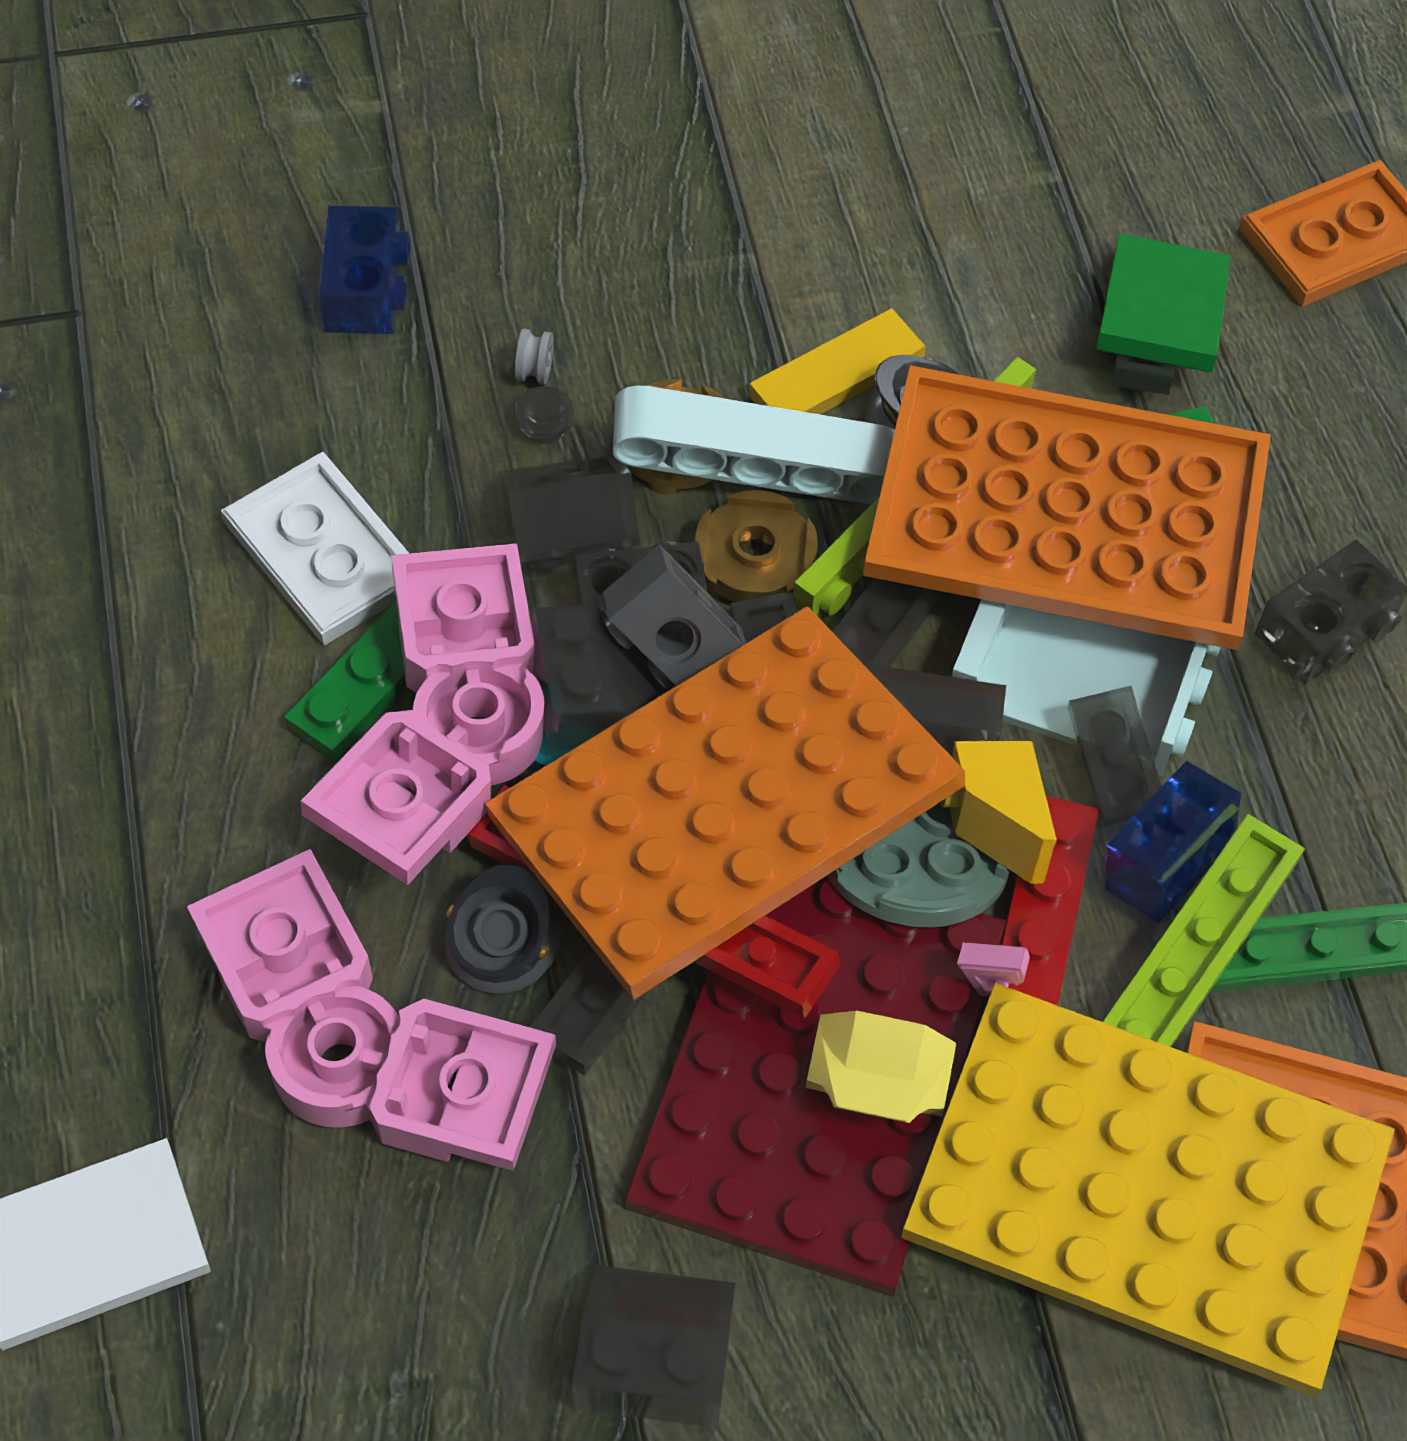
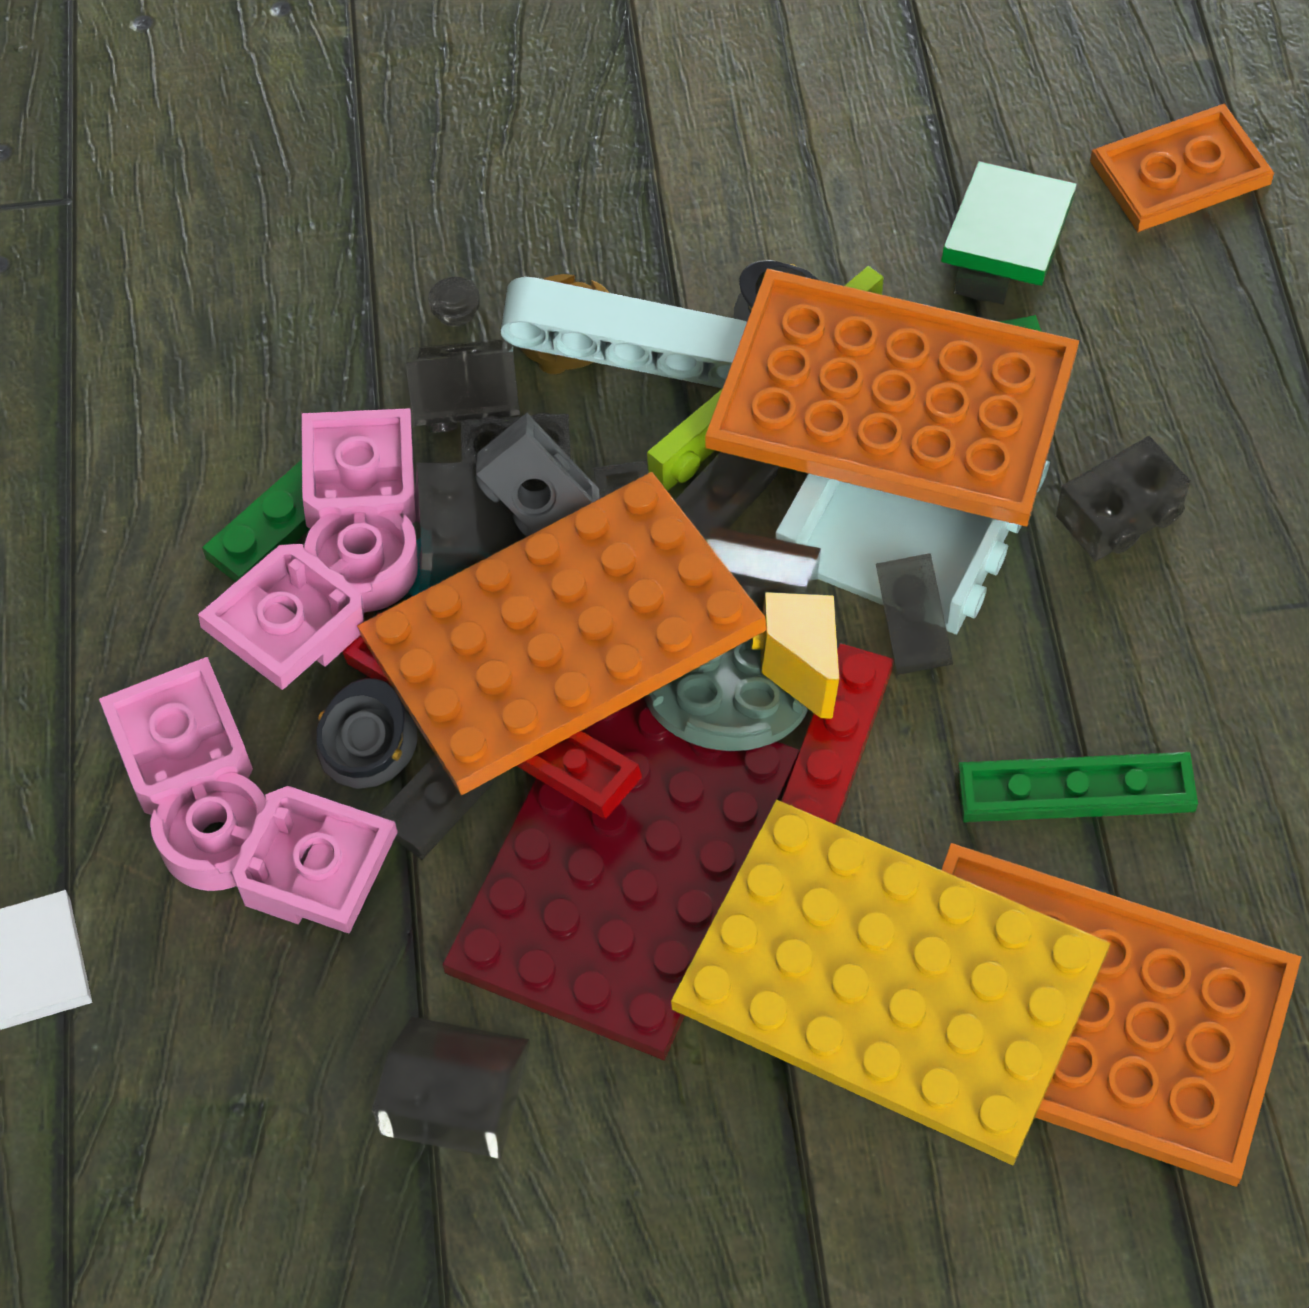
camera: 10 degrees right, 0 degrees up
white tile [221,452,409,646] -> none
clear blue brick [318,205,411,334] -> none
light grey bush [515,328,554,385] -> none
pearl gold plate [695,490,818,606] -> none
yellow tile [749,308,926,415] -> none
light yellow slope [806,1011,956,1123] -> none
bright pink tile [957,942,1030,996] -> none
lime plate [1103,814,1305,1047] -> none
clear blue brick [1105,761,1241,923] -> none

